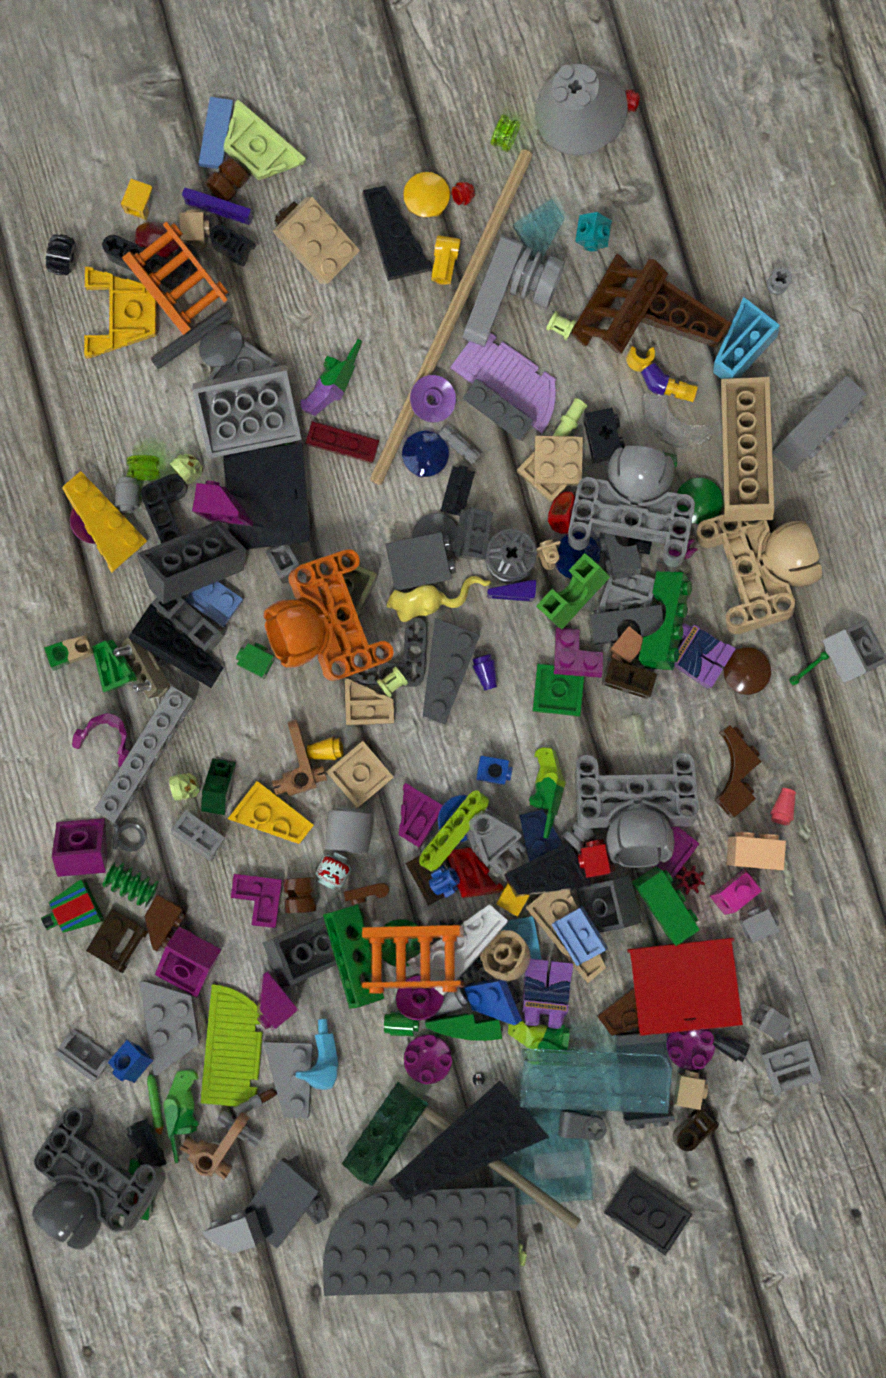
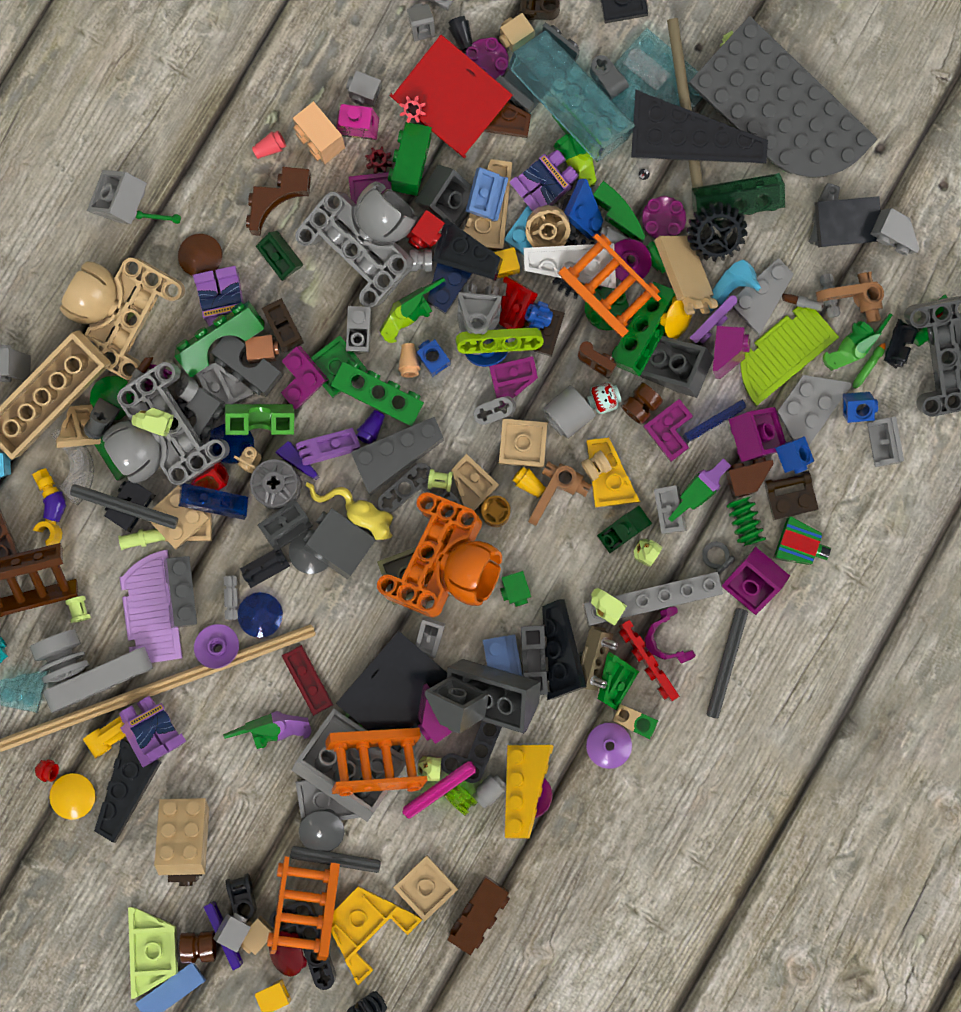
camera: 125 degrees left, 0 degrees up
none -> tan wing [56,405,101,448]
none -> dark grey axle [70,484,179,529]
none -> dark grey piece [83,398,120,440]
none -> medium lavender hips [119,696,186,767]
none -> piece [126,357,153,394]
none -> yellowish green rock [131,408,174,437]
none -> light grey beam [175,374,199,402]
none -> clear blue tile [178,483,248,520]
none -> light grey brick [213,913,251,952]
none -> dark green slope [256,231,303,281]
none -> medium lavender hinge [295,428,361,465]
none -> orange fence [325,728,427,796]
none -> green brick [330,359,424,426]
none -> light grey slope [346,306,372,352]
none -> tan plate [393,855,458,922]
none -> light nougat cone [398,343,421,378]
none -> coral gear [399,96,426,123]
none -> dark pink axle [402,761,476,819]
none -> dark grey slope [425,676,489,733]
none -> reddish brown wedge [447,875,510,956]
none -> light grey beam [474,396,516,425]
none -> pearl gold wheel [481,495,511,527]
none -> tan wheel [581,450,612,481]
none -> medium lavender dish [586,723,632,769]
none -> yellowish green rock [591,588,627,626]
none -> red wing [618,619,680,701]
none -> tan tile [654,236,718,315]
none -> yellow dish [660,296,693,339]
none -> green animal [668,458,731,522]
none -> clear blue tile [682,399,746,443]
none -> black gear [686,201,748,262]
none -> medium lavender hinge [690,295,737,345]
none -> dark grey axle [706,608,748,719]
none -> blue brick [775,436,814,474]

